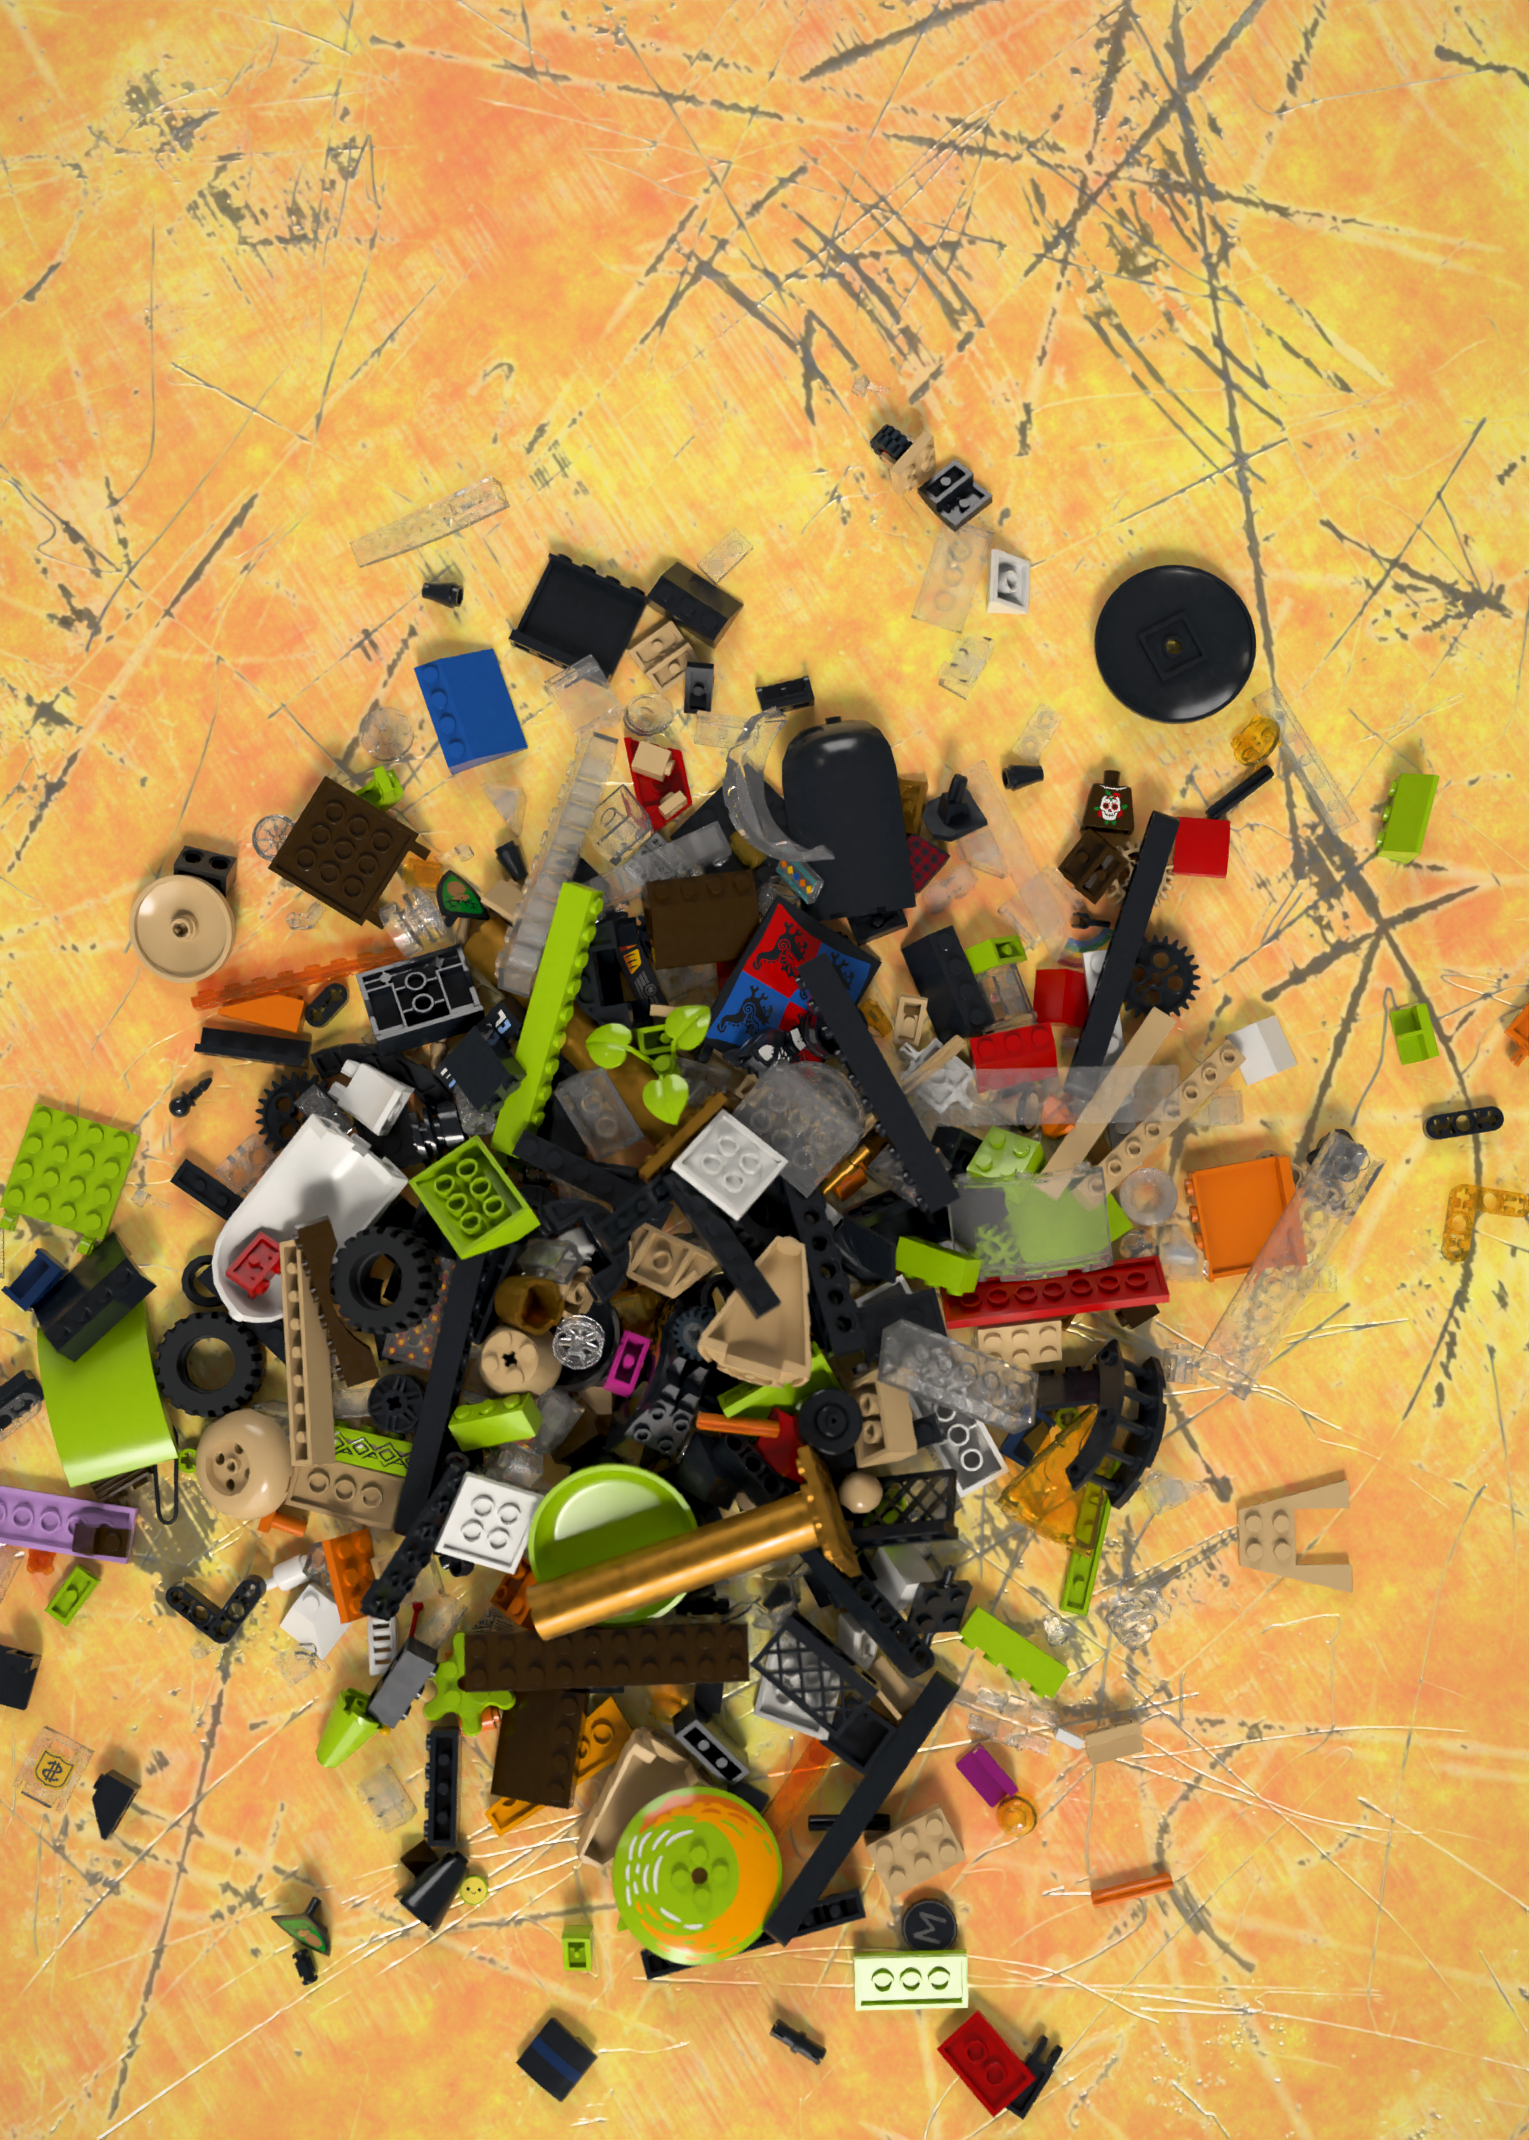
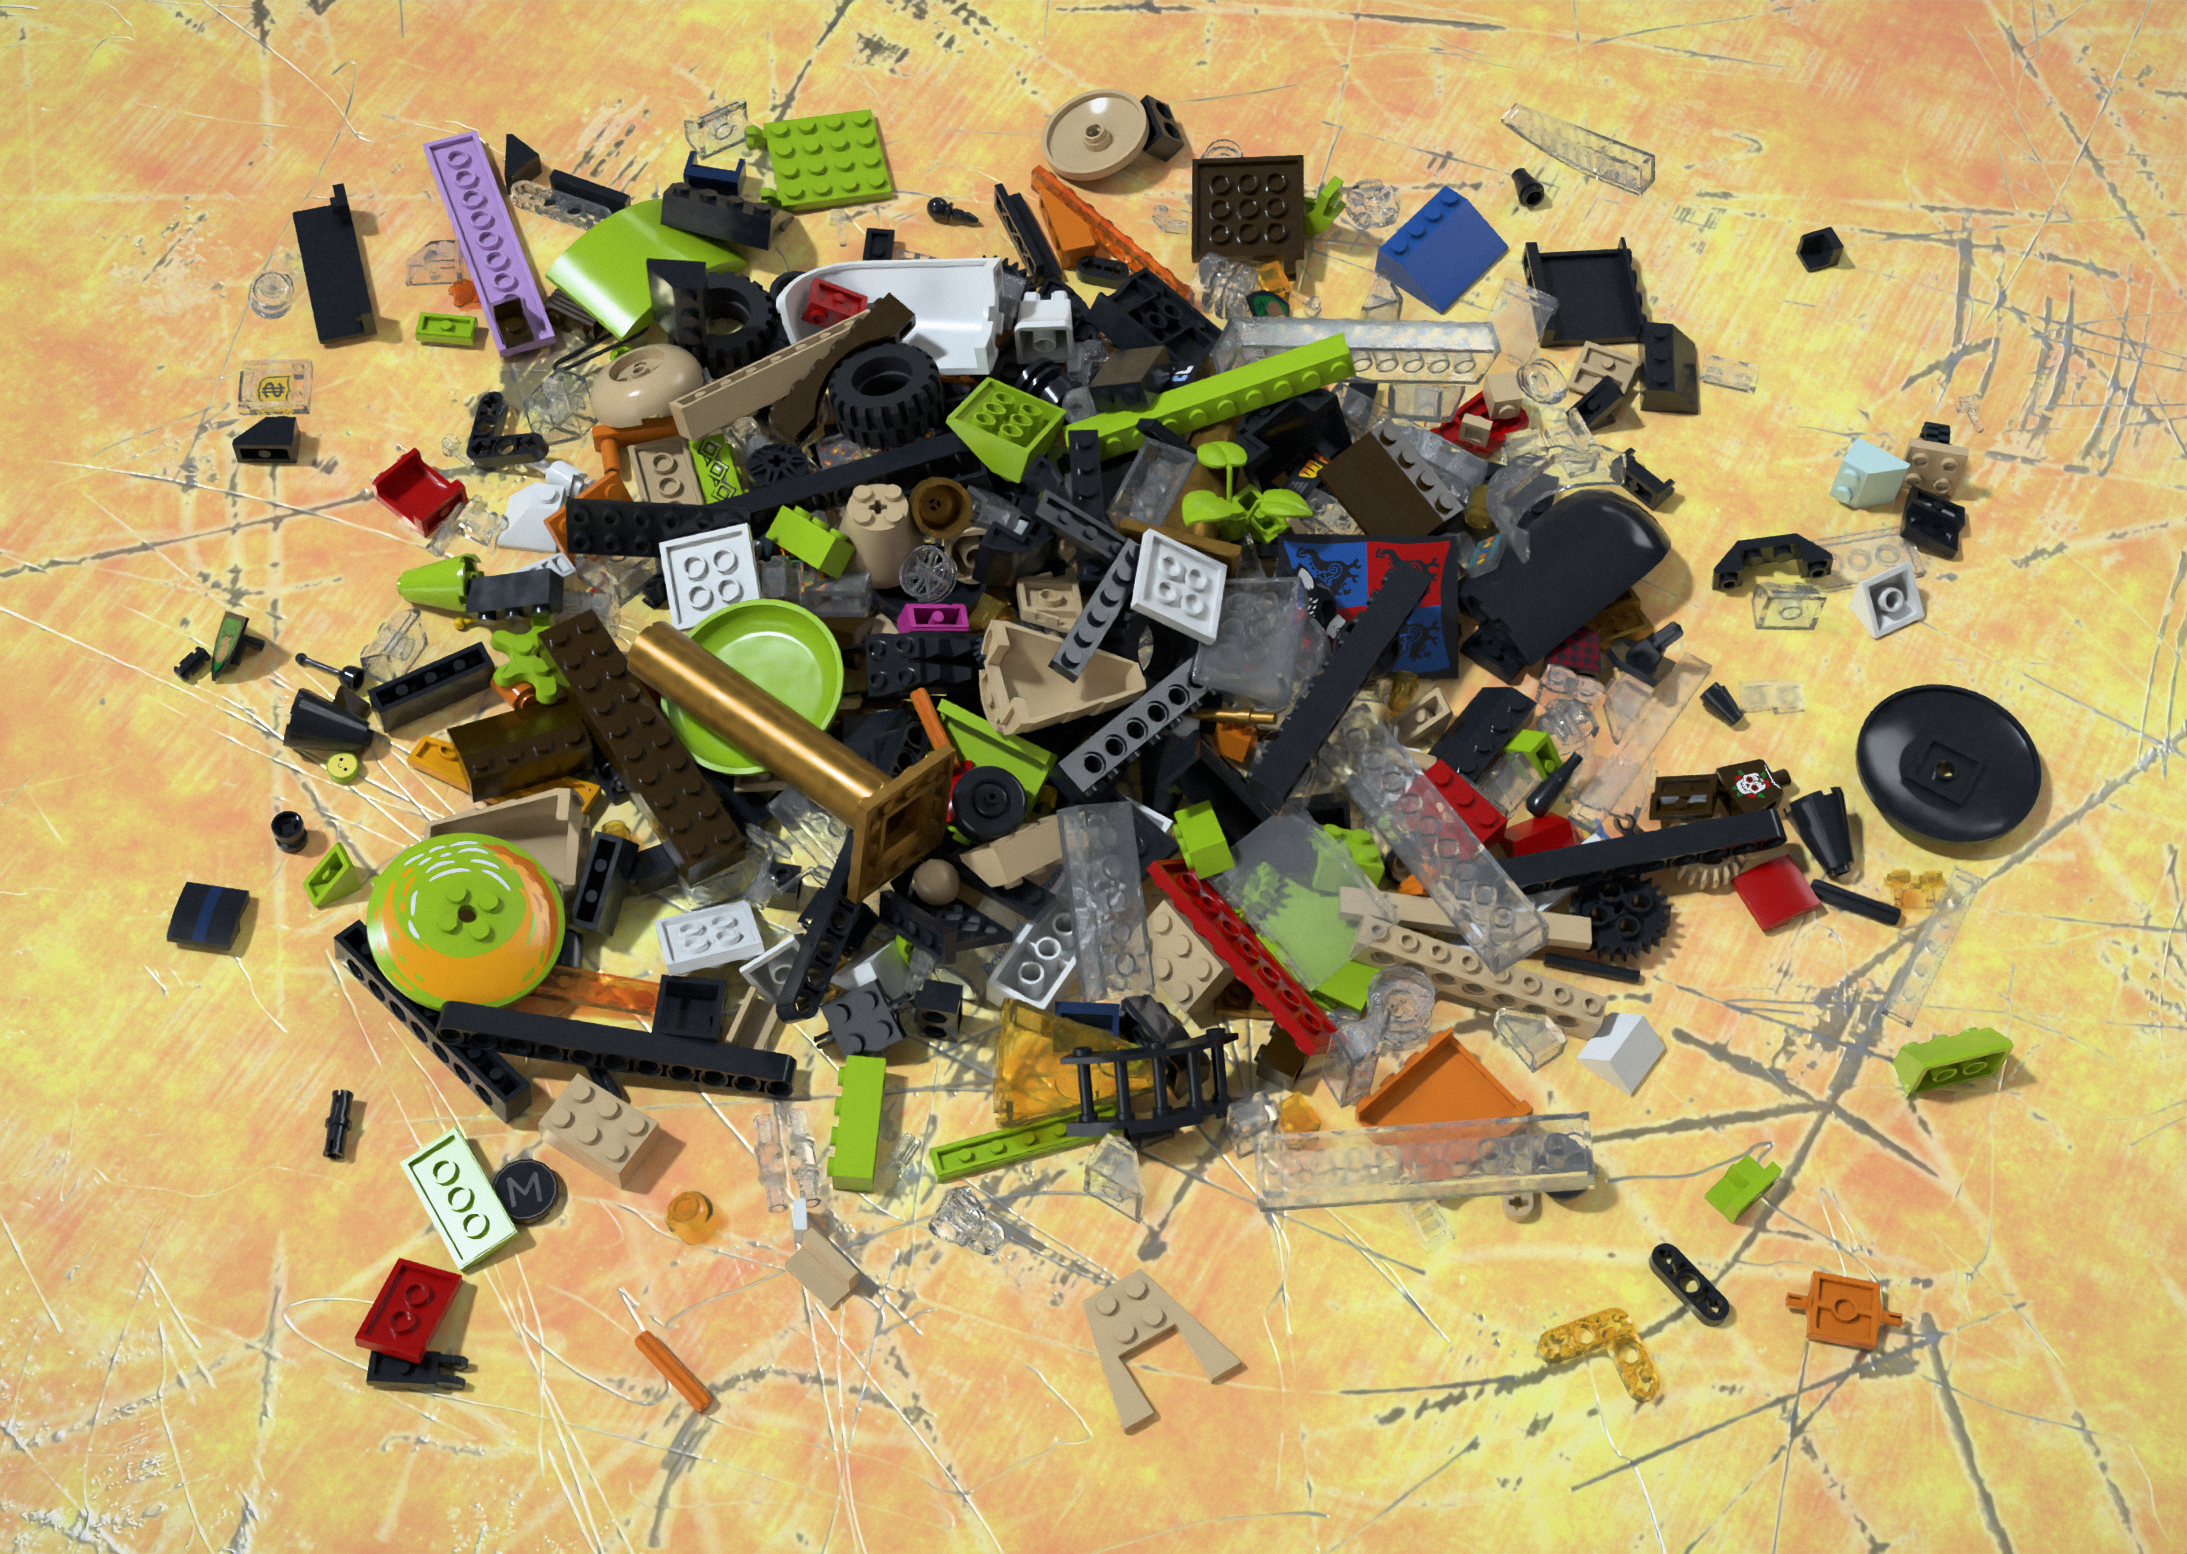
camera: 55 degrees right, 25 degrees down
black fence [750,1610,882,1739] -> none
magenta panel [956,1743,1019,1808] -> none
none -> black wheel [271,811,308,854]
none -> black hinge [295,653,365,692]
none -> red panel [372,448,469,538]
none -> clear axle [426,502,471,558]
none -> clear slope [523,367,598,446]
none -> black slope [646,258,712,345]
none -> black brick [913,978,963,1043]
none -> clear bracket [1067,340,1109,387]
none -> black tile [1135,418,1197,460]
none -> clear yellow brick [1269,1091,1322,1151]
none -> clear brick [1500,426,1549,470]
none -> black piece [1525,752,1583,817]
none -> clear cylinder [1536,698,1600,756]
none -> black bar [1543,952,1640,983]
none -> black slope [1711,533,1833,590]
none -> black cone [1783,787,1855,877]
none -> black panel [1796,227,1844,273]
none -> light aqua slope [1829,437,1910,508]

